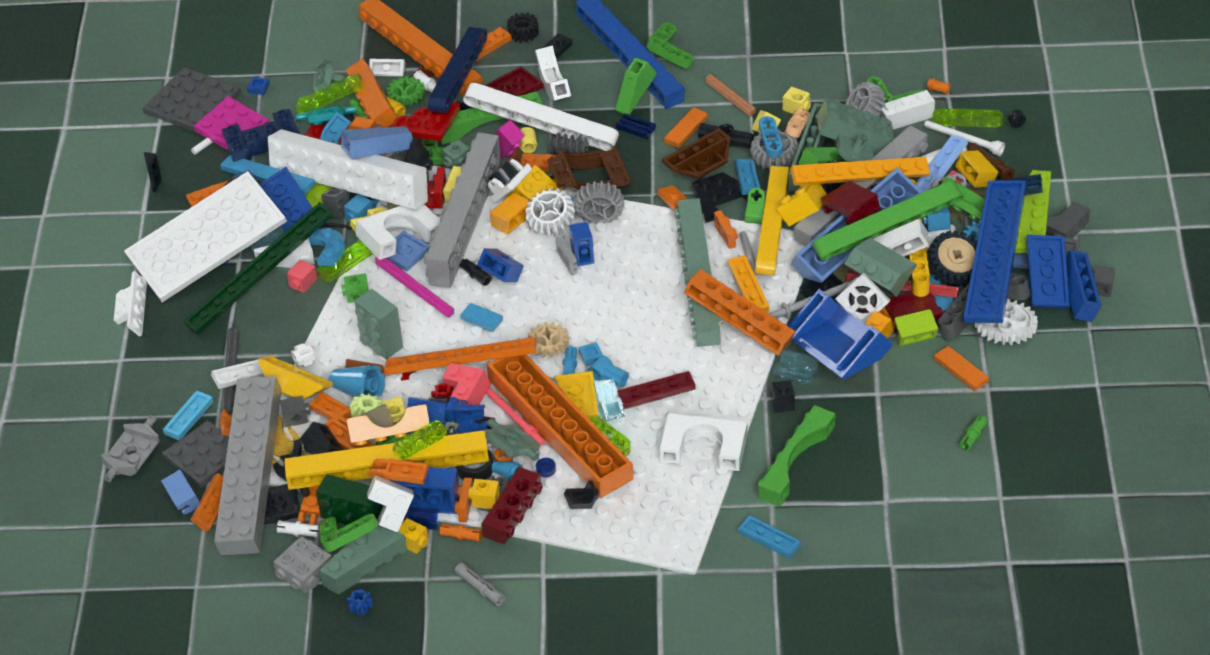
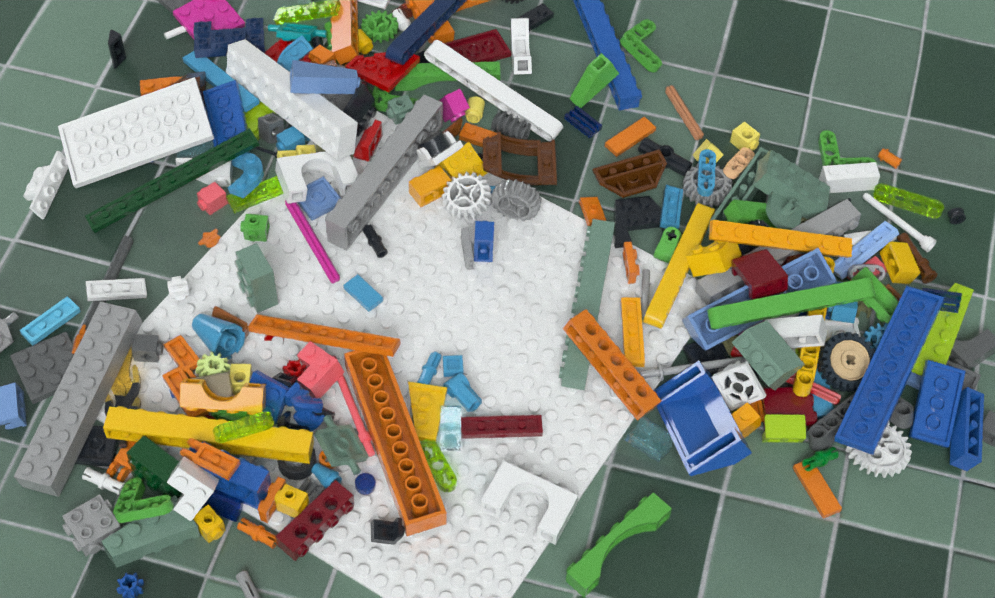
camera: 10 degrees right, 10 degrees up
orange plate [190,473,223,532] -> none
yellow wedge [258,355,333,400] -> none
black brick [300,421,344,455] -> none
light yellow slope [443,166,461,202] -> none
blue brick [477,248,524,282] -> none
tan gear [528,322,569,358] -> none
black brick [772,380,795,413] -> none
light grey gear [845,82,886,117] -> none
bright green pin [959,415,988,451] -> none
none -> orange plate [198,229,221,248]
none -> green pin [802,447,839,471]

